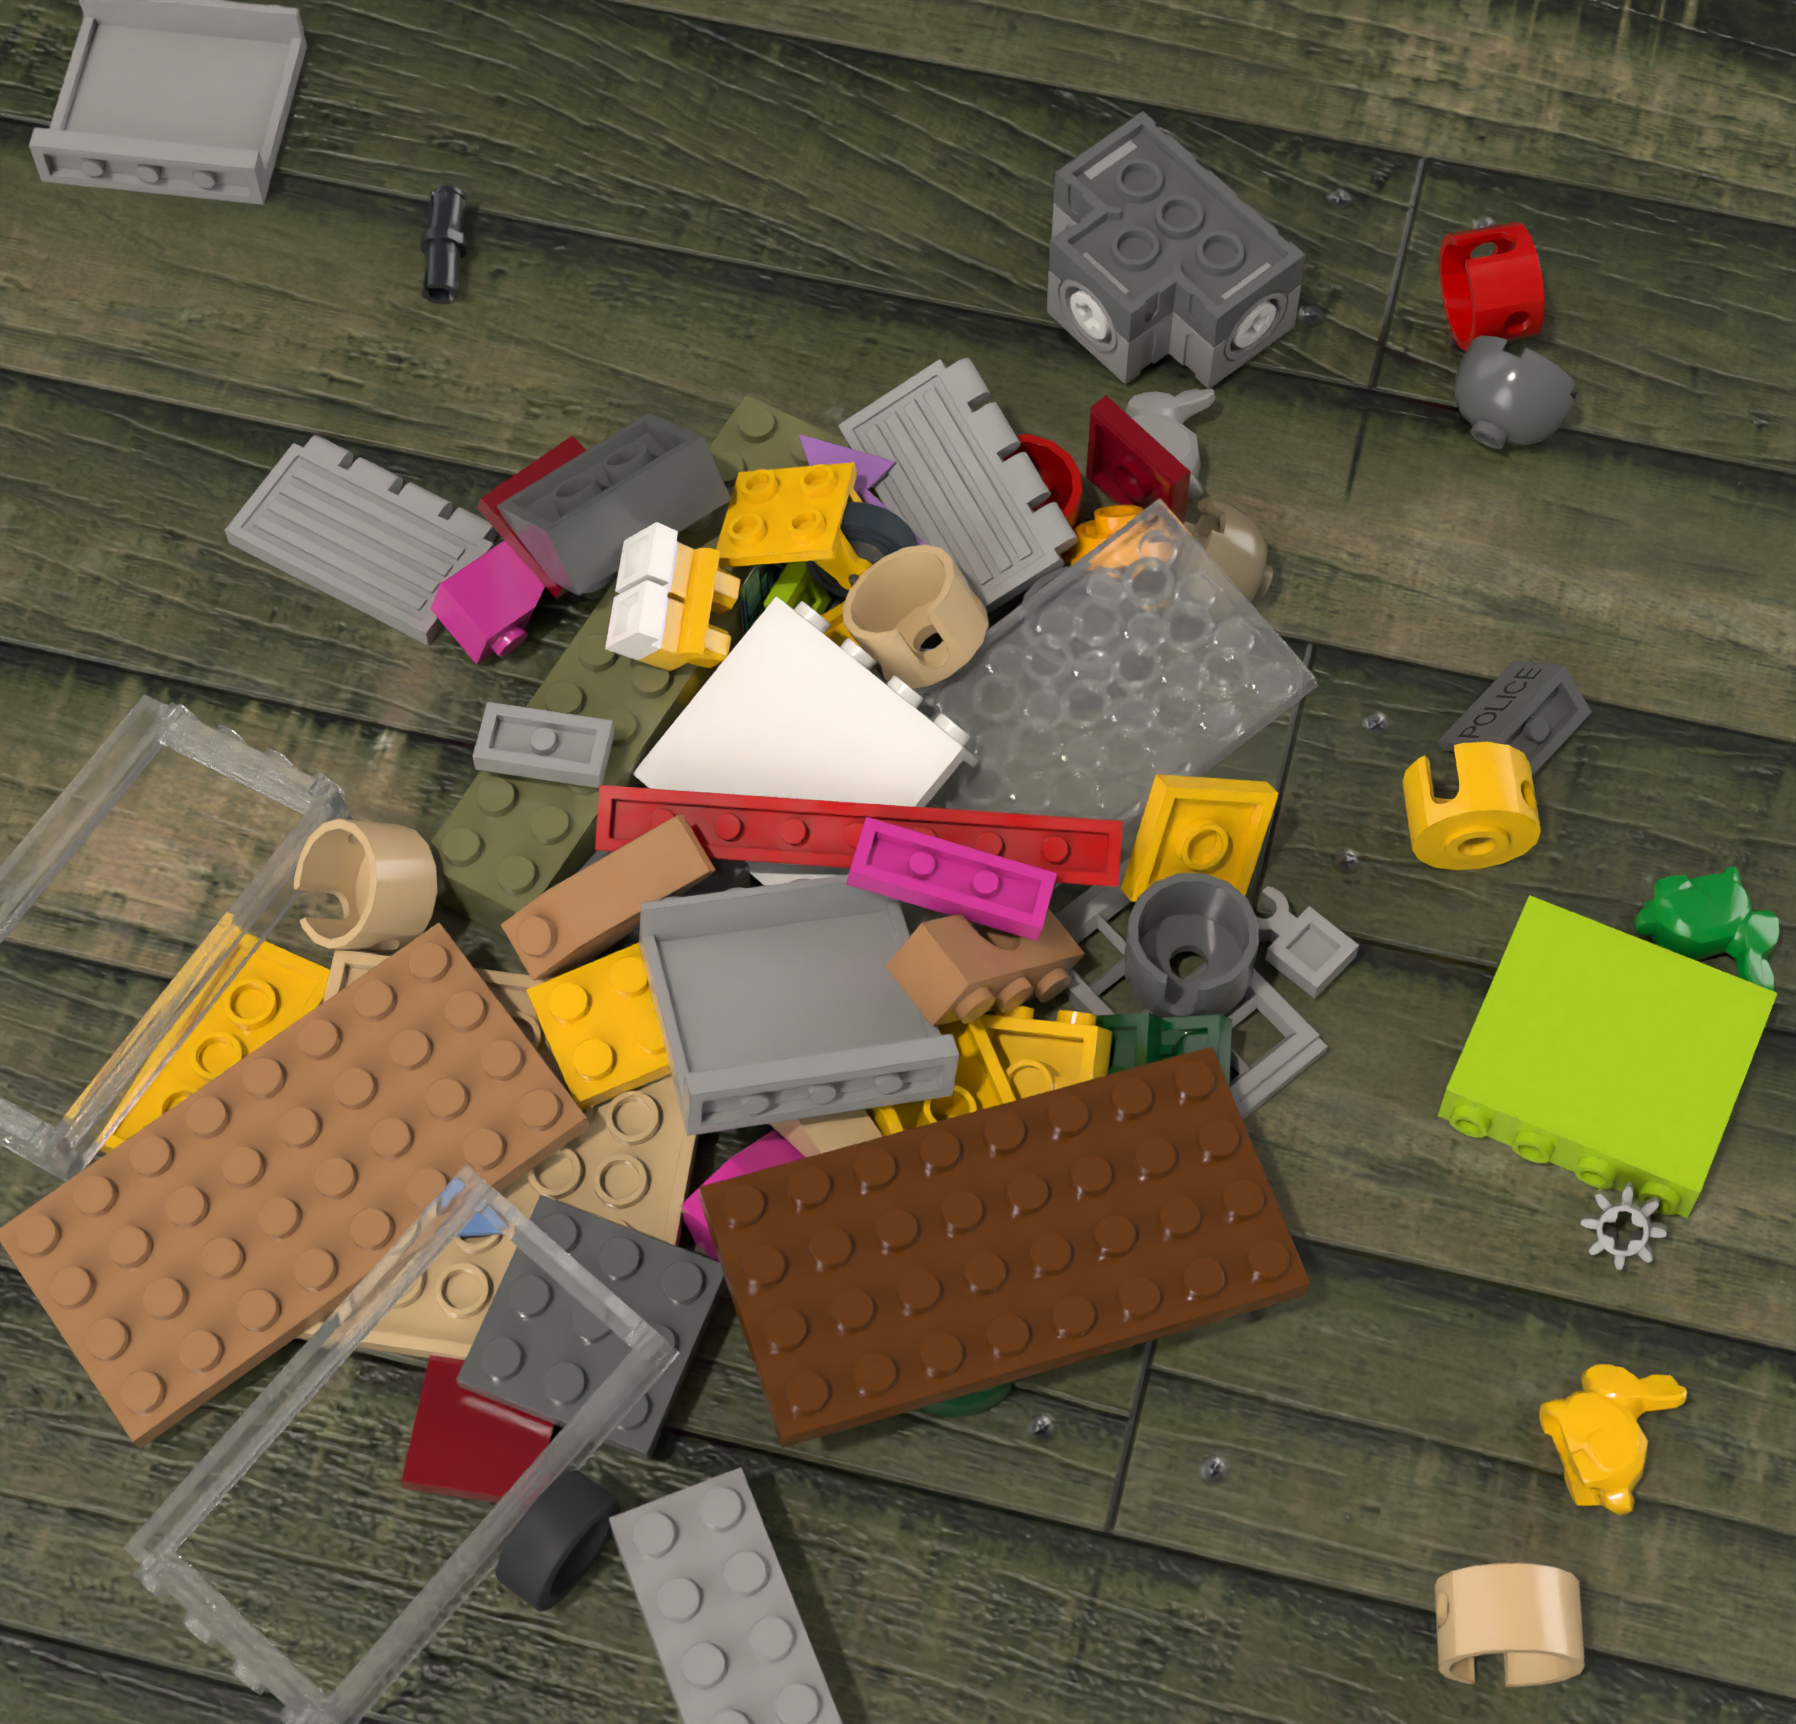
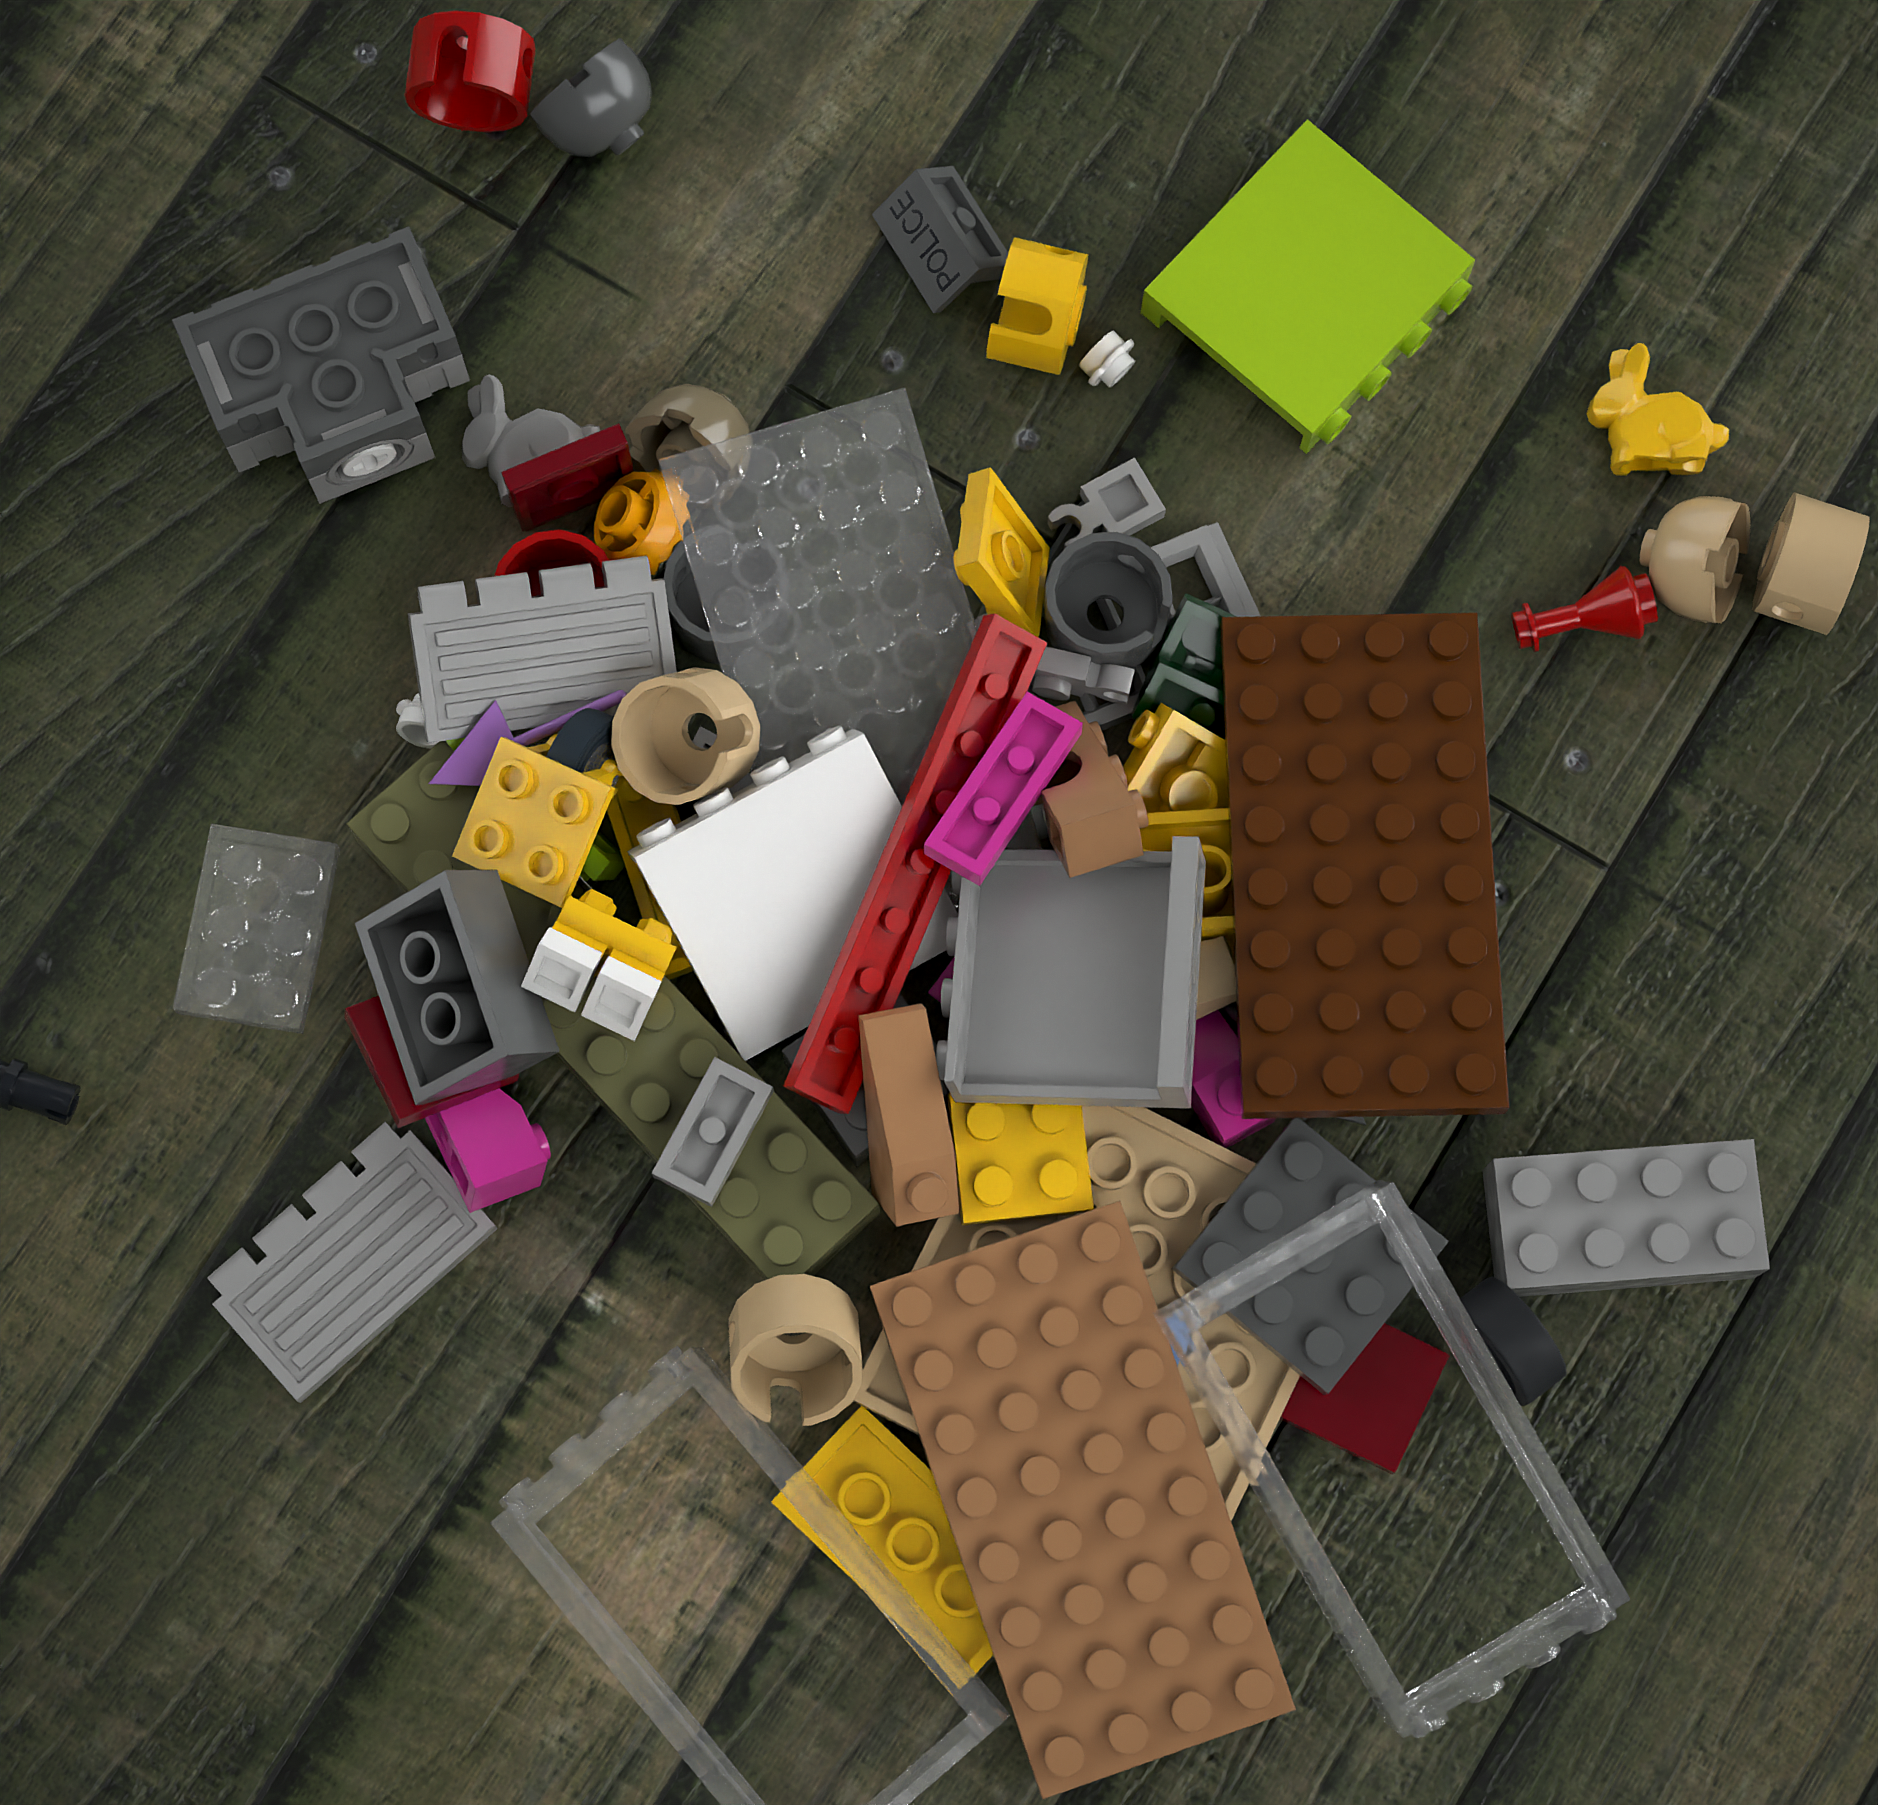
camera: 75 degrees left, 15 degrees up
light grey gear [1581,1182,1668,1270] -> none
green animal [1633,866,1780,991] -> none
none -> clear plate [173,824,340,1034]
none -> light grey plate [1030,647,1134,704]
none -> white plate [1079,331,1135,388]
none -> red piece [1511,566,1658,652]
none -> tan cylinder [1640,496,1750,623]

